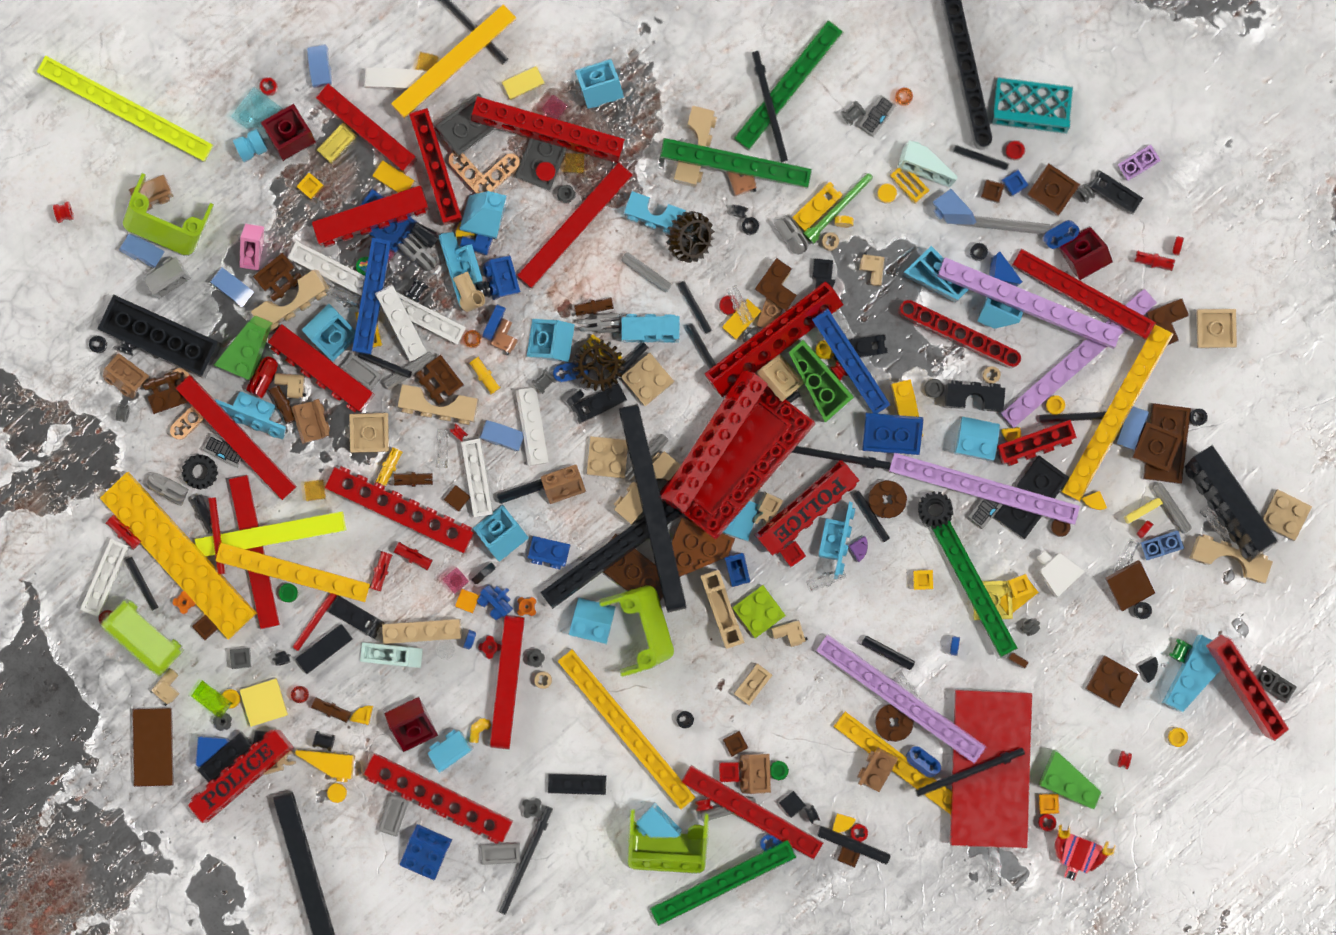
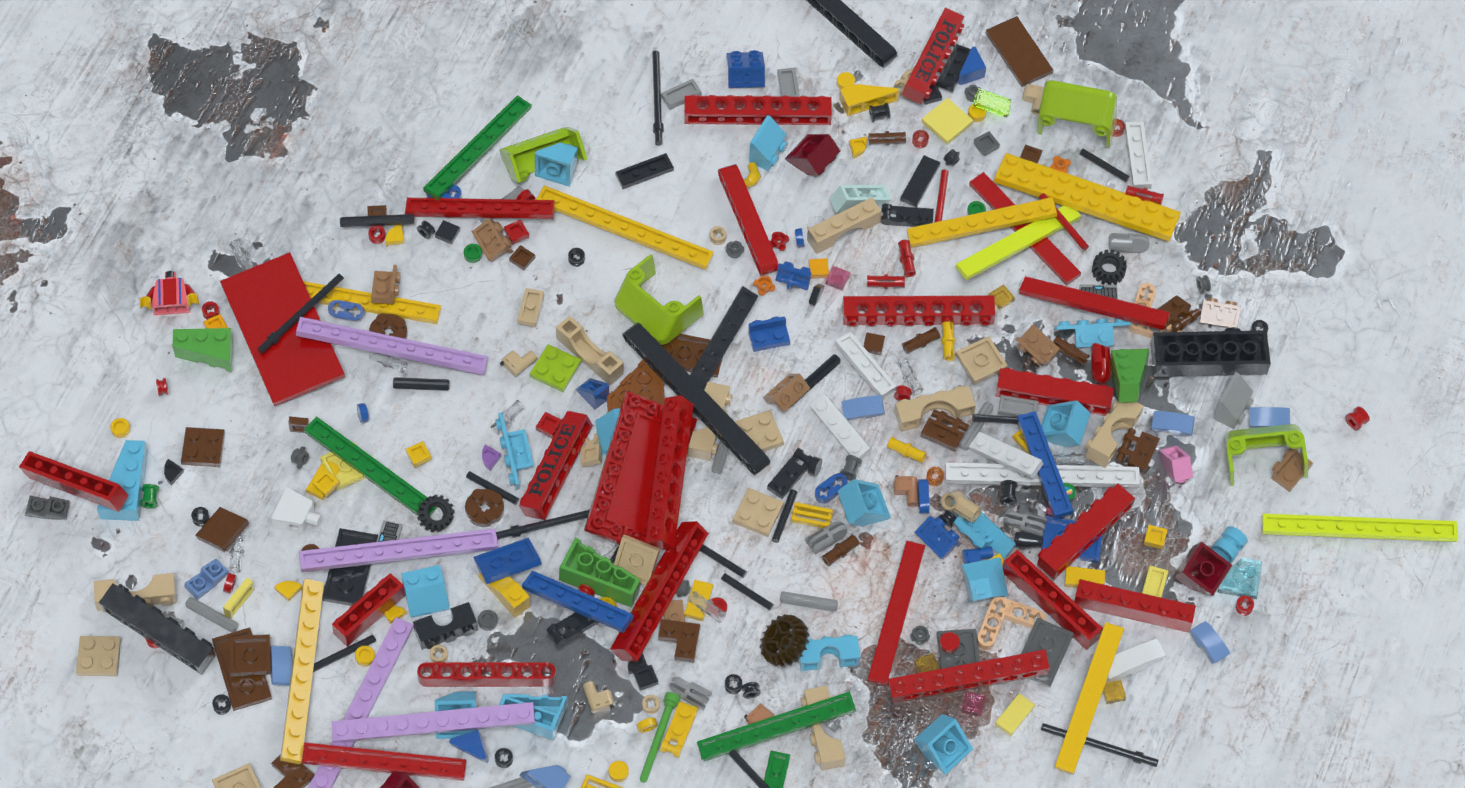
camera: 155 degrees right, 25 degrees down
black pin [191,494,213,534] -> none
tan piece [275,373,306,399] -> none
medium azure slope [473,505,529,562] -> none
dark grey plate [522,798,542,818] -> none
medium azure slope [569,598,616,644] -> none
dark brown gear [573,339,624,391] -> none
medium azure wedge [622,314,679,343] -> none

